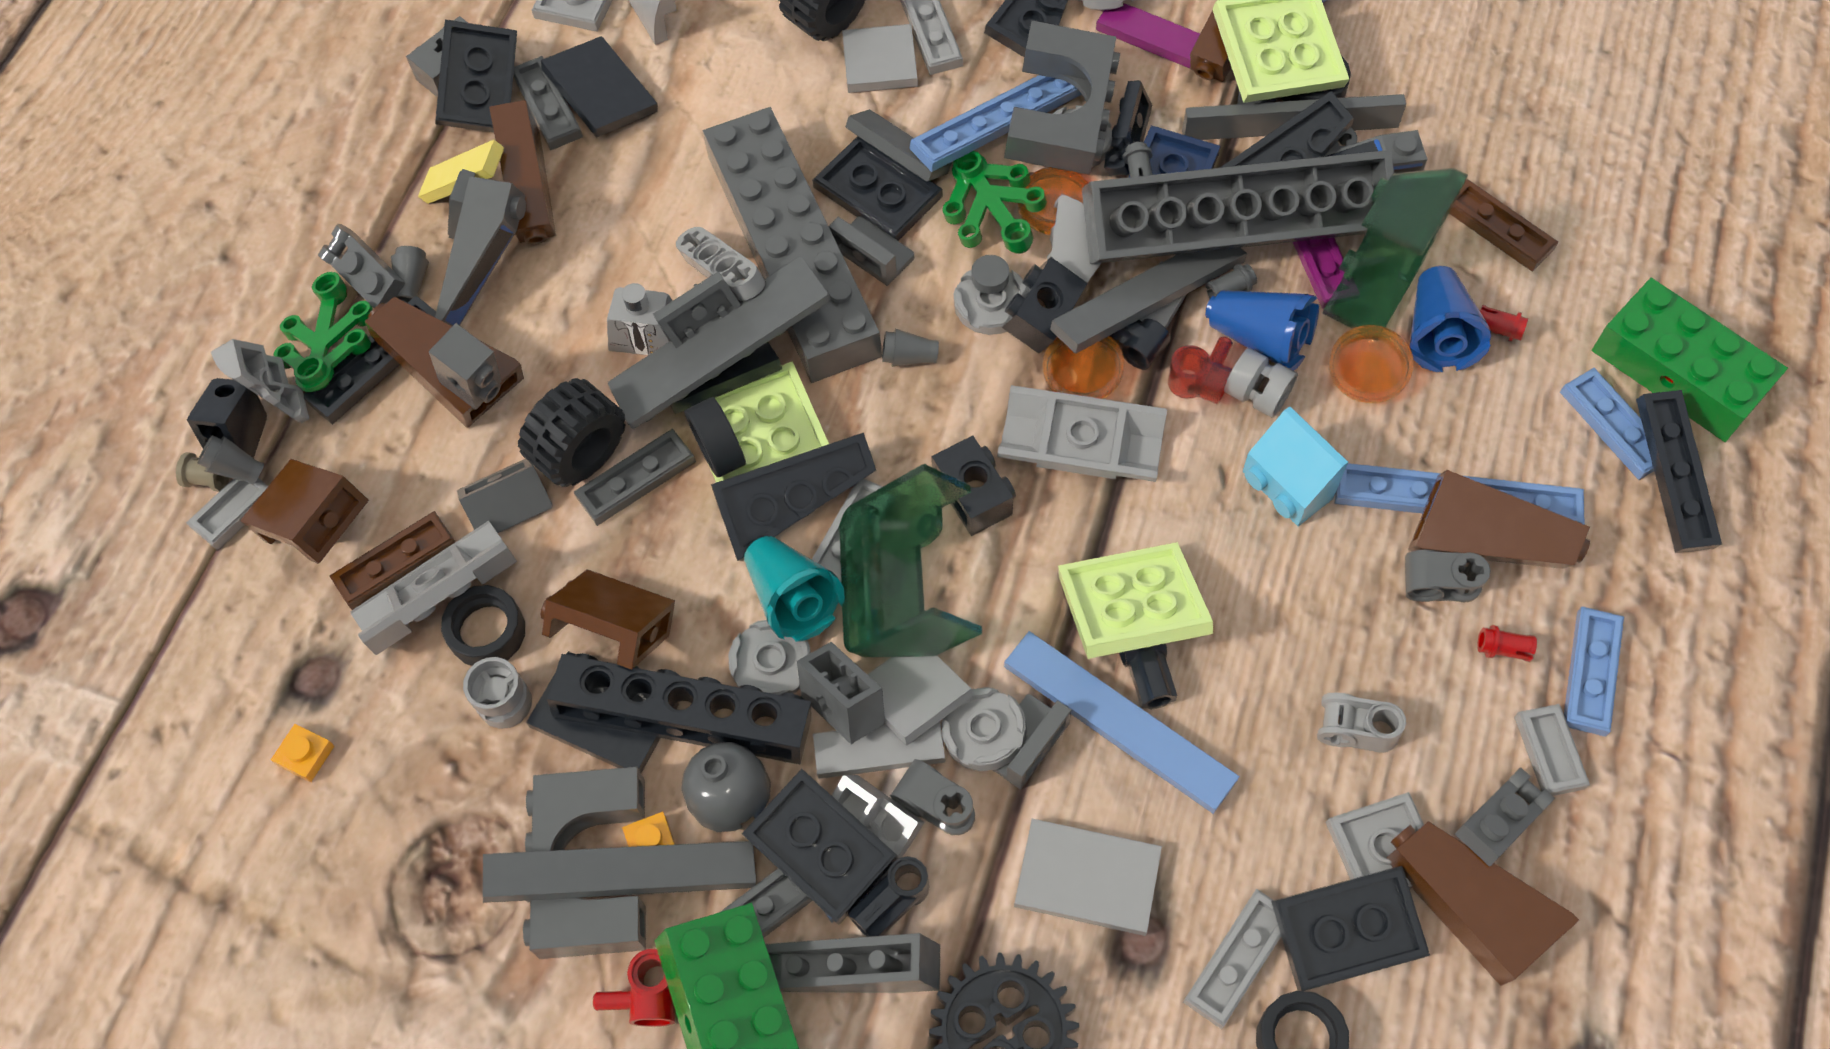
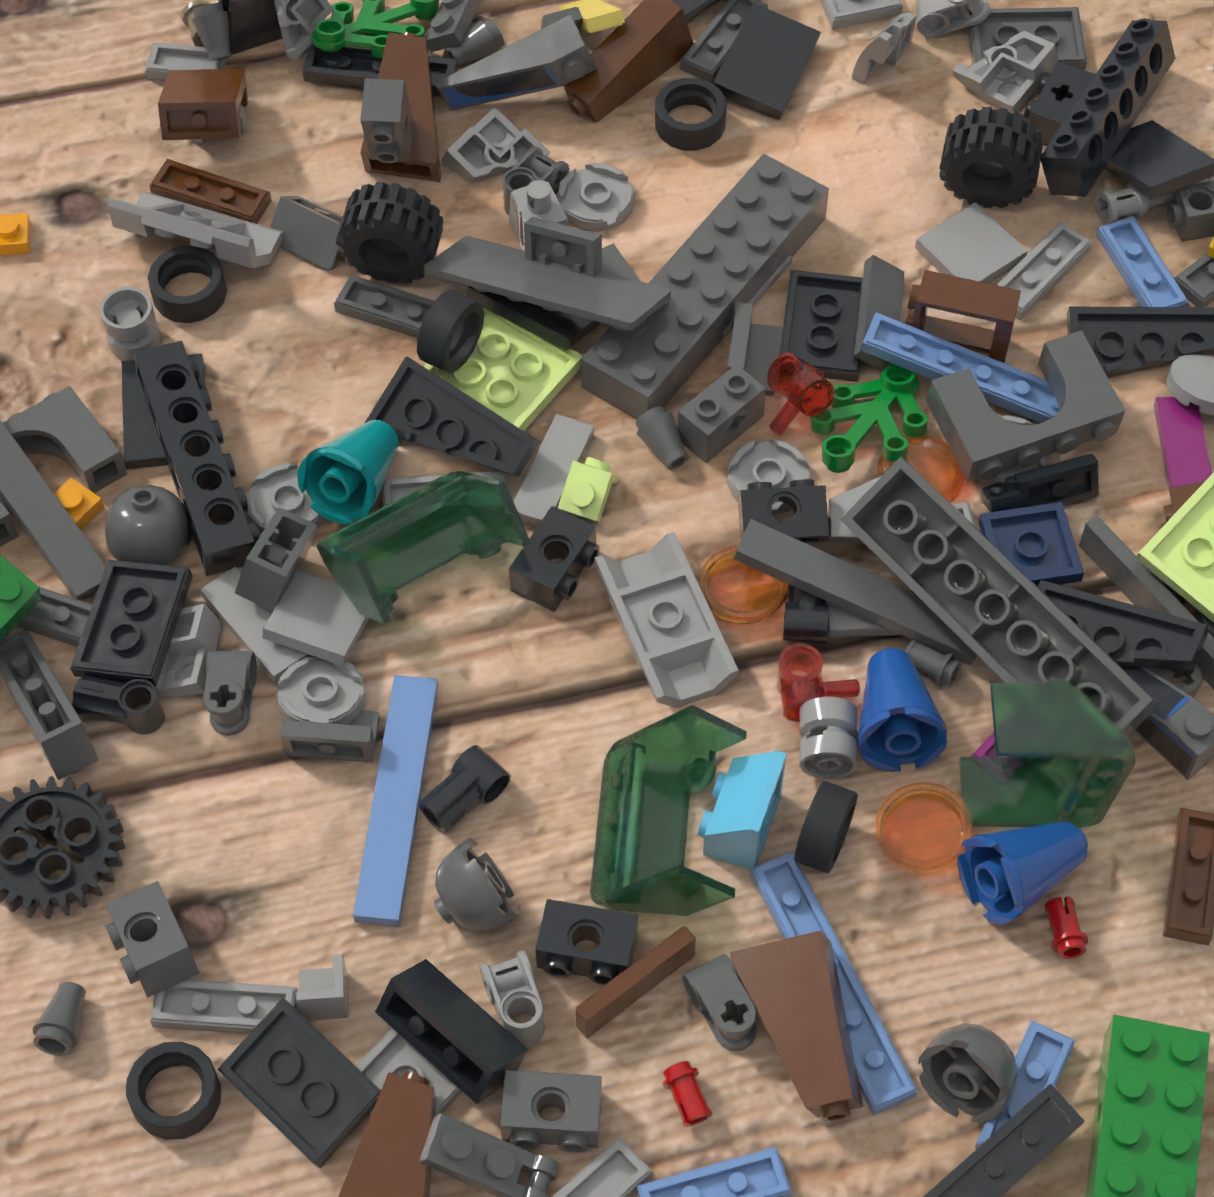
camera: 55 degrees right, 5 degrees down
reddish brown panel [540,569,675,670] -> none
light grey beam [676,227,765,301] -> none
dark grey tile [971,255,1009,294] -> none
light grey tile [1014,819,1162,936] -> none
yellowish green plate [1058,542,1213,659] -> none
dark grey pin [1123,142,1153,177] -> none
none -> dark grey brick [105,881,200,998]
none -> light grey panel [296,954,349,1021]
none -> black brick [375,959,528,1104]
none -> dark grey cylinder [434,838,521,933]
none -> light grey slope [441,107,550,180]
none -> dark grey brick [500,1070,602,1153]
none -> dark grey piece [503,146,570,215]
none -> light grey tile [510,414,594,527]
none -> black brick [535,899,638,985]
none -> light grey tile [557,163,635,232]
none -> yellowish green bracket [558,457,619,522]
none -> reddish brown tile [576,926,696,1039]
none -> clear green windscreen [590,705,747,916]
none -> black tyre [655,78,726,151]
none -> dark grey brick [678,364,766,463]
none -> clear red piece [767,352,834,435]
none -> black tyre [794,781,858,874]
none -> reddish brown window [905,270,1021,363]
none -> dark grey cylinder [918,1023,1017,1123]

